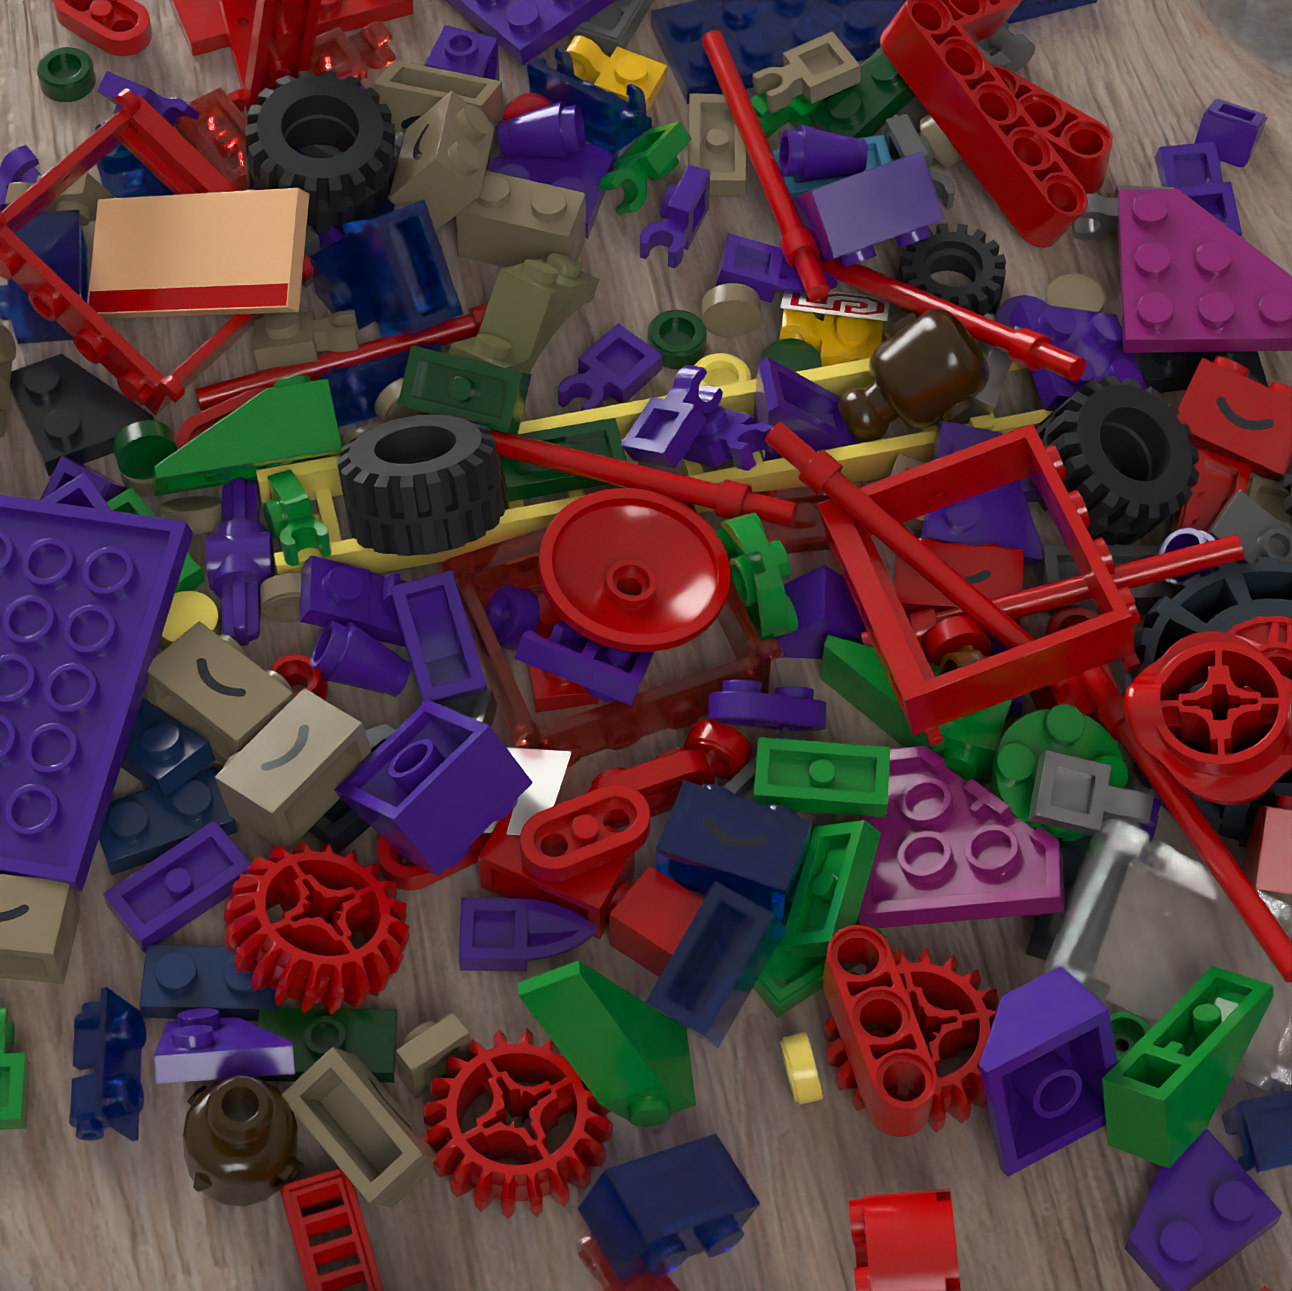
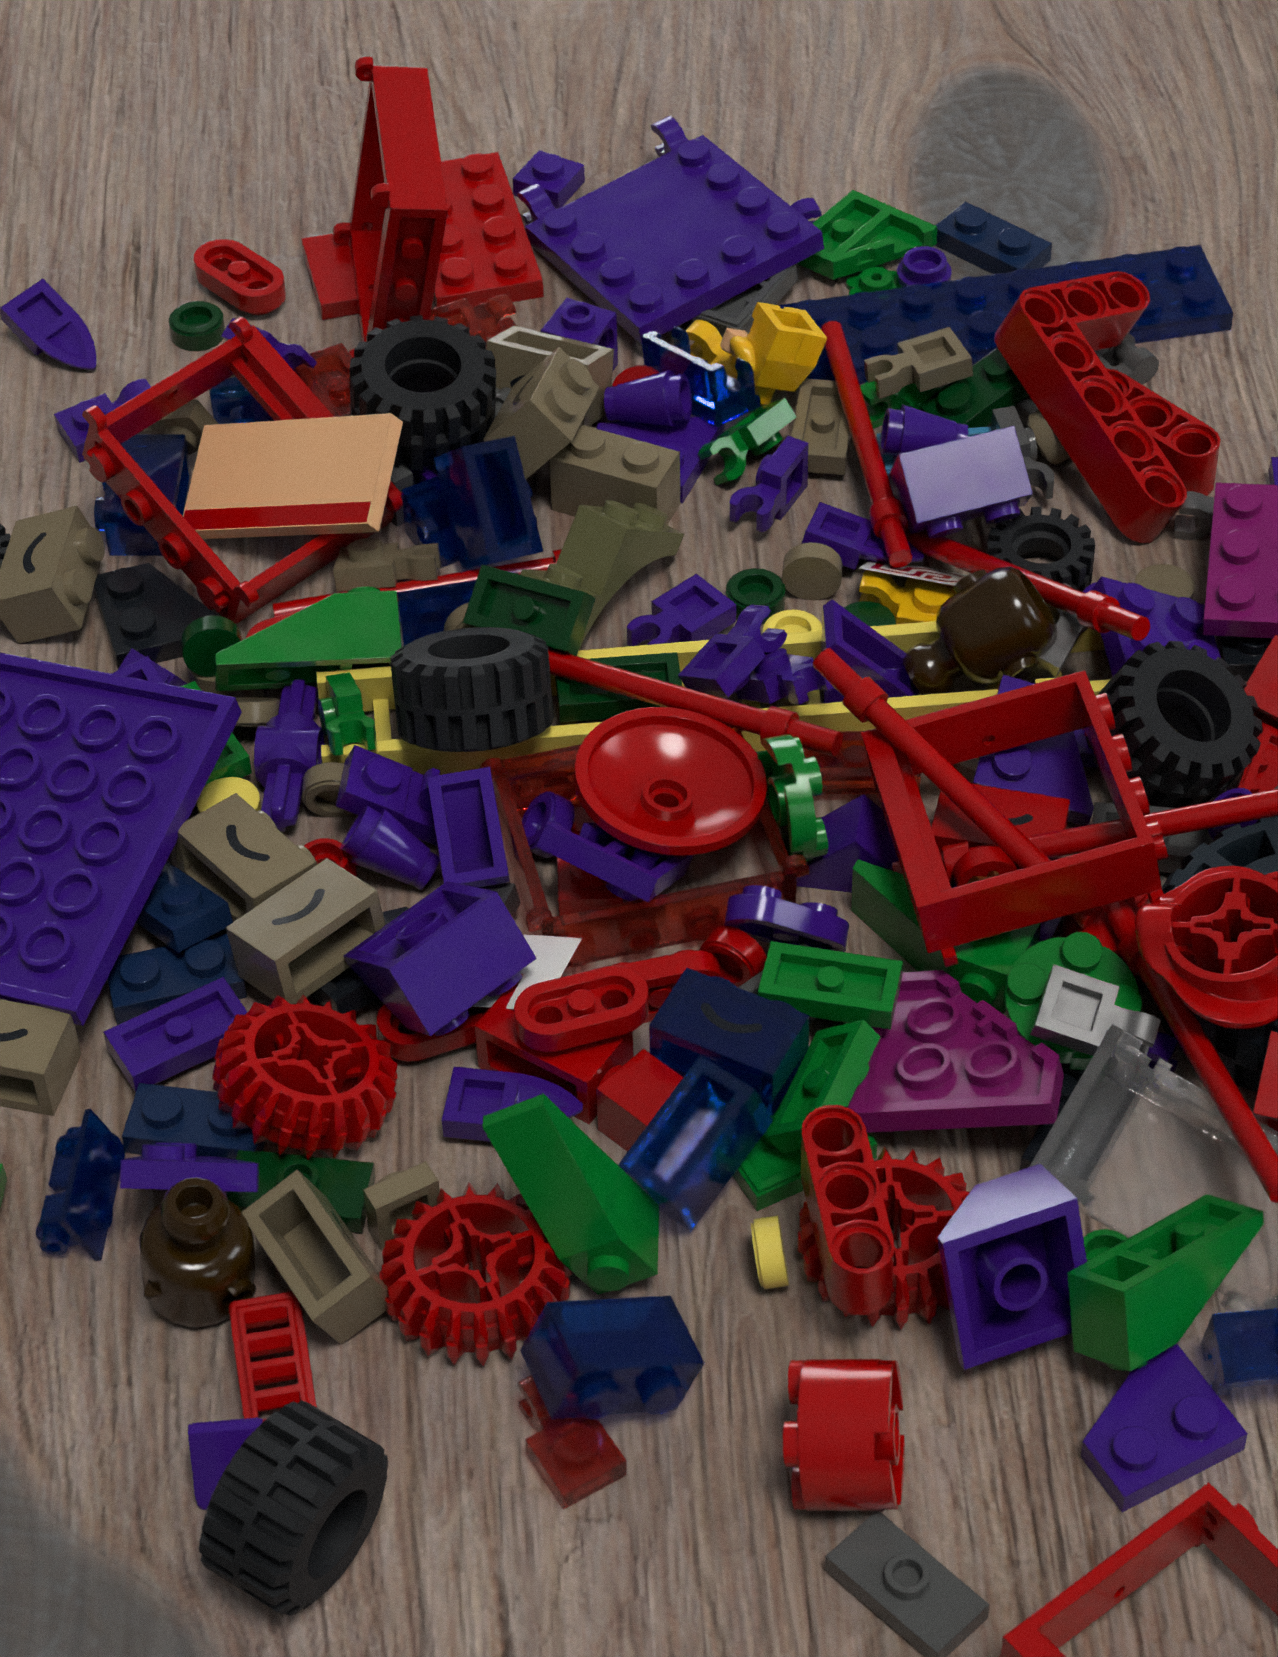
camera: 10 degrees right, 10 degrees down
none -> yellow piece [720,302,827,405]

